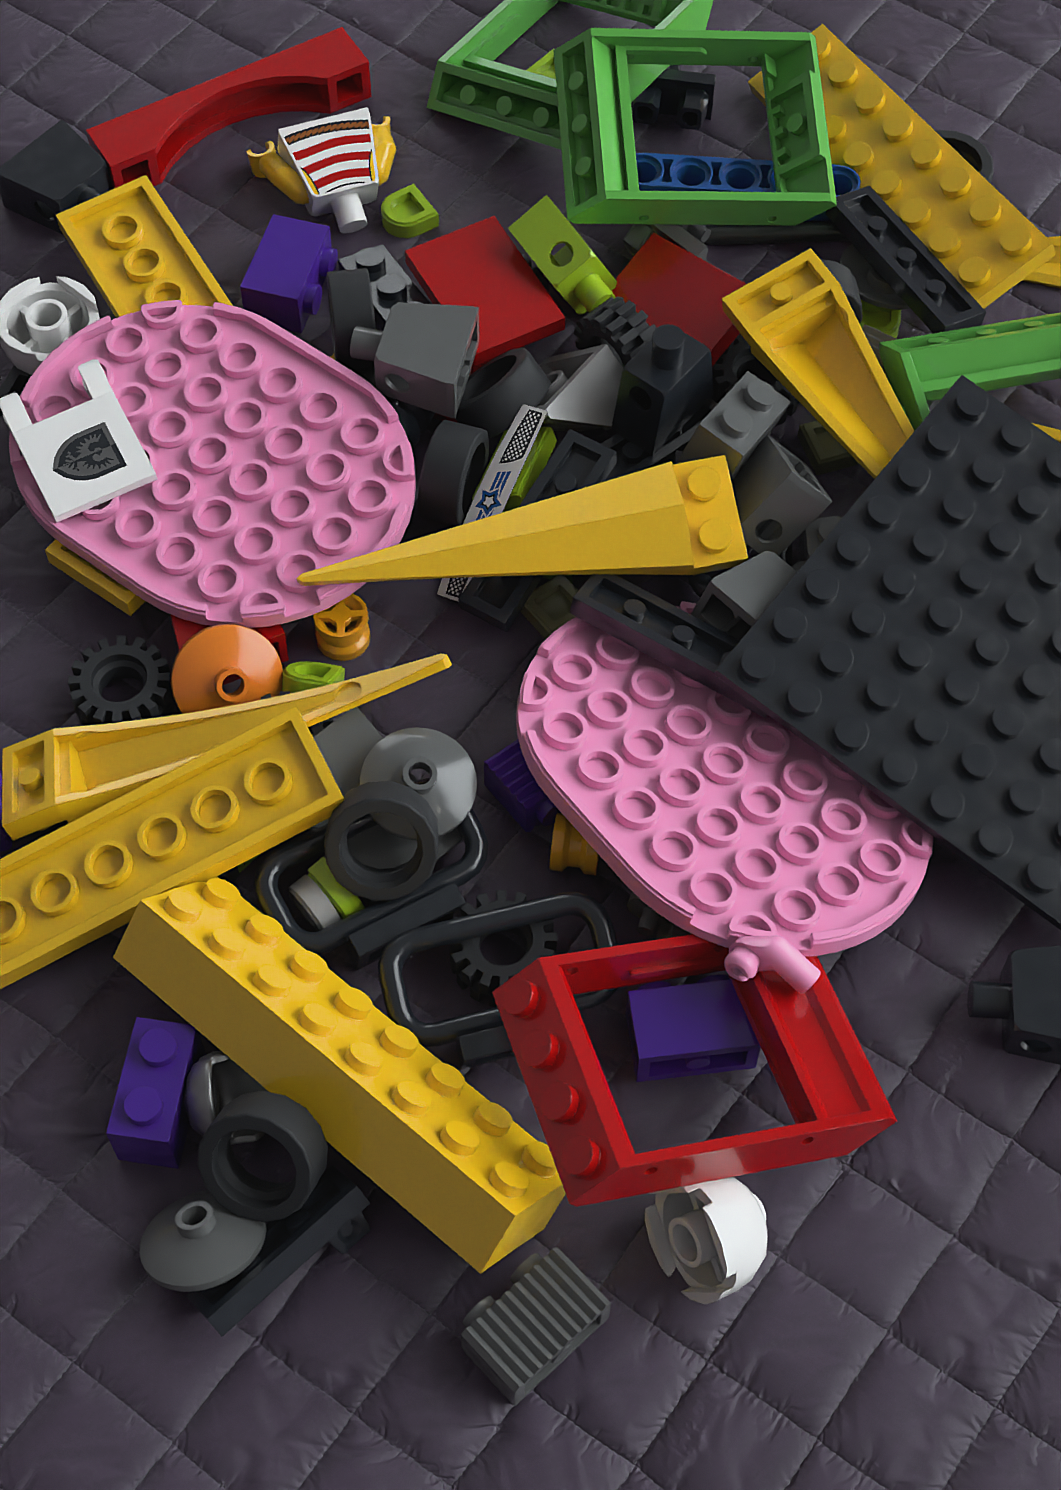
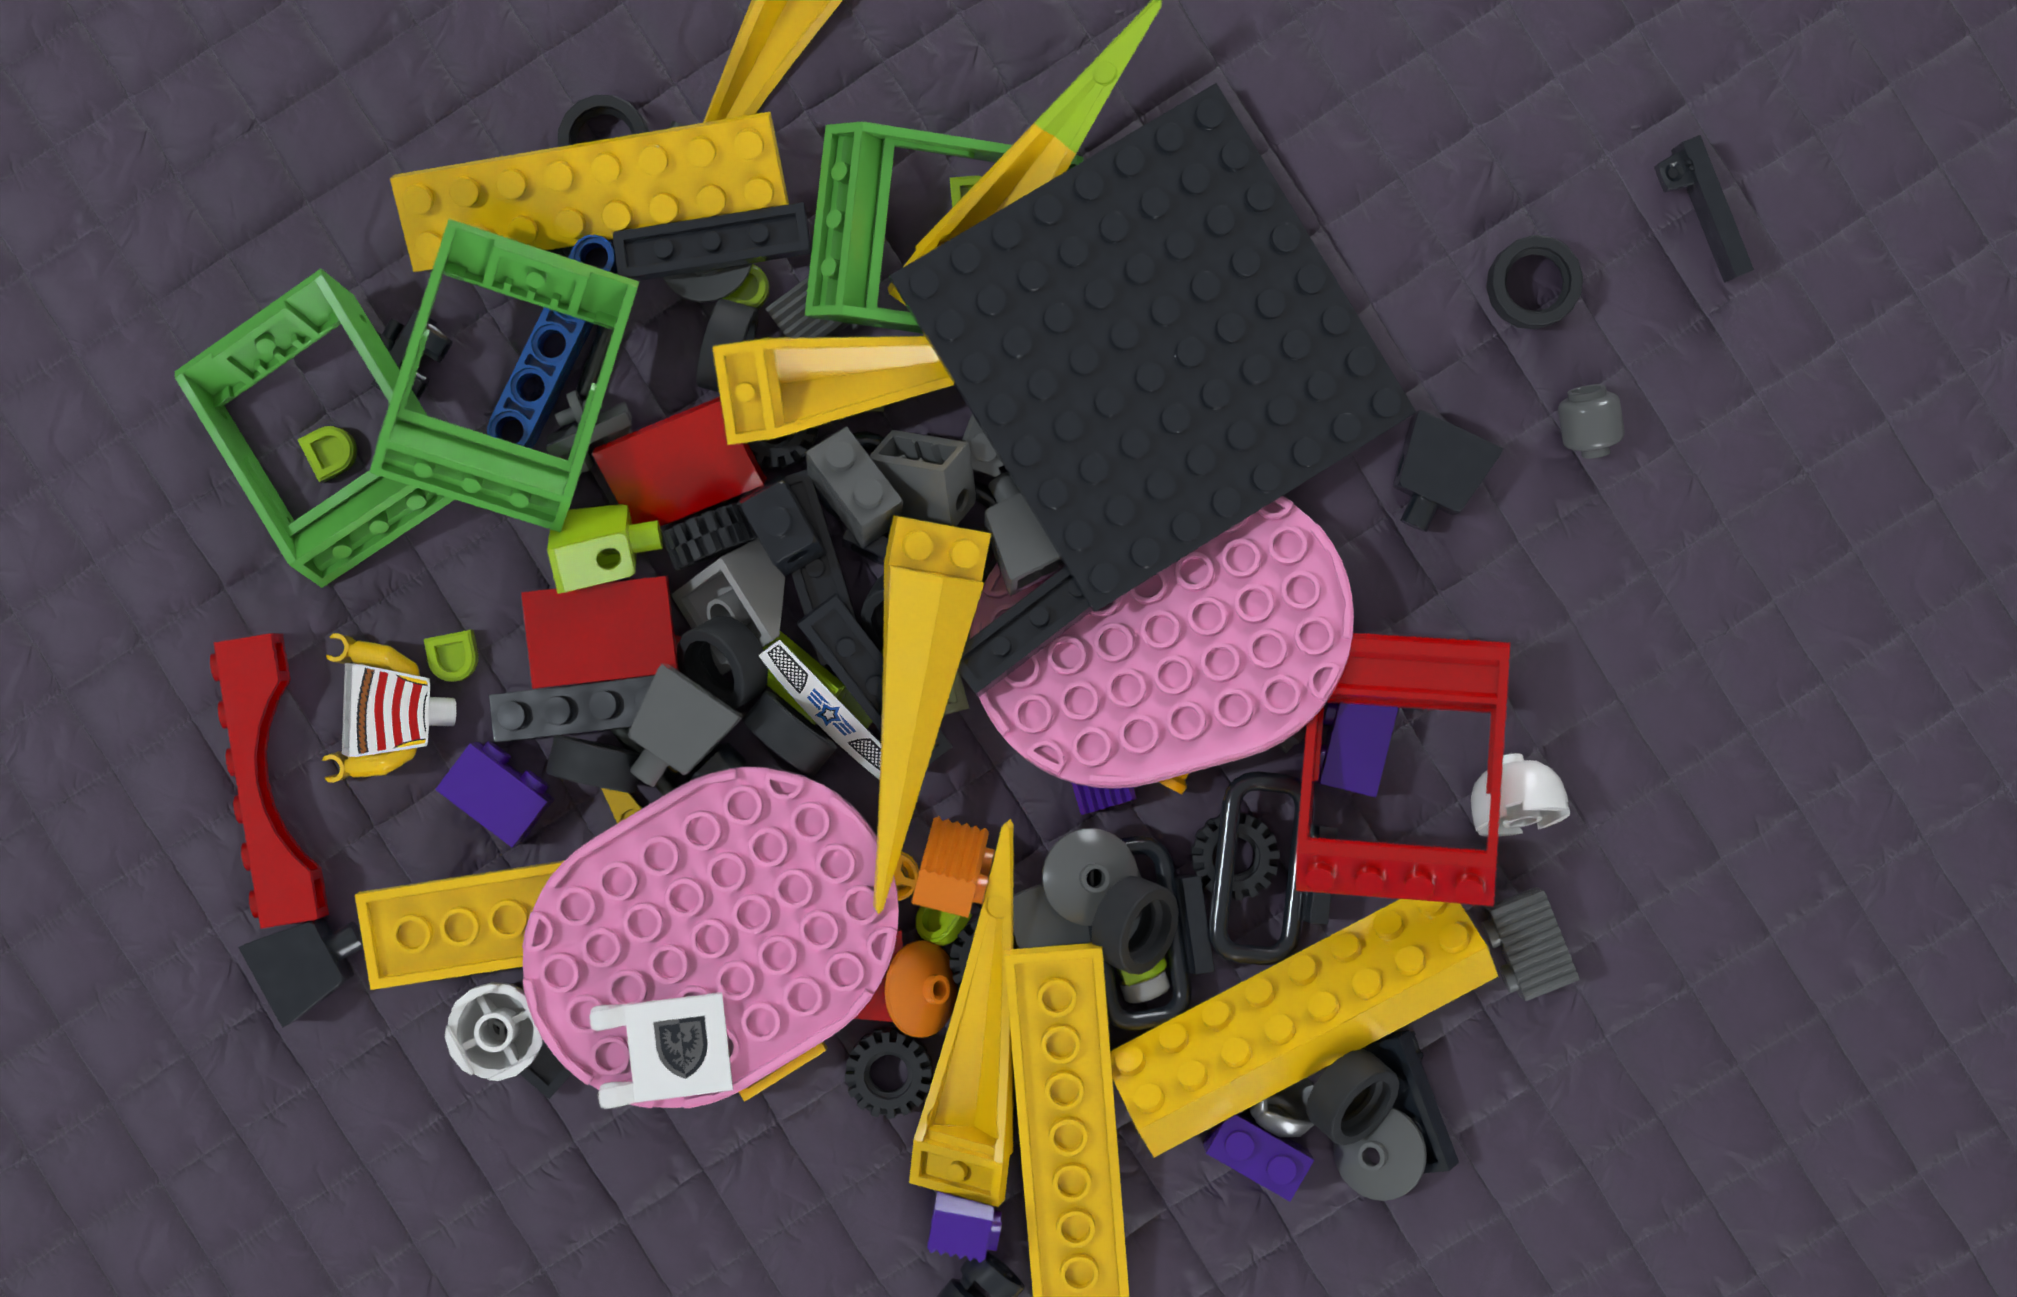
camera: 70 degrees left, 30 degrees up
bright pink arm [724,935,821,994] -> none
none -> orange brick [911,816,995,918]

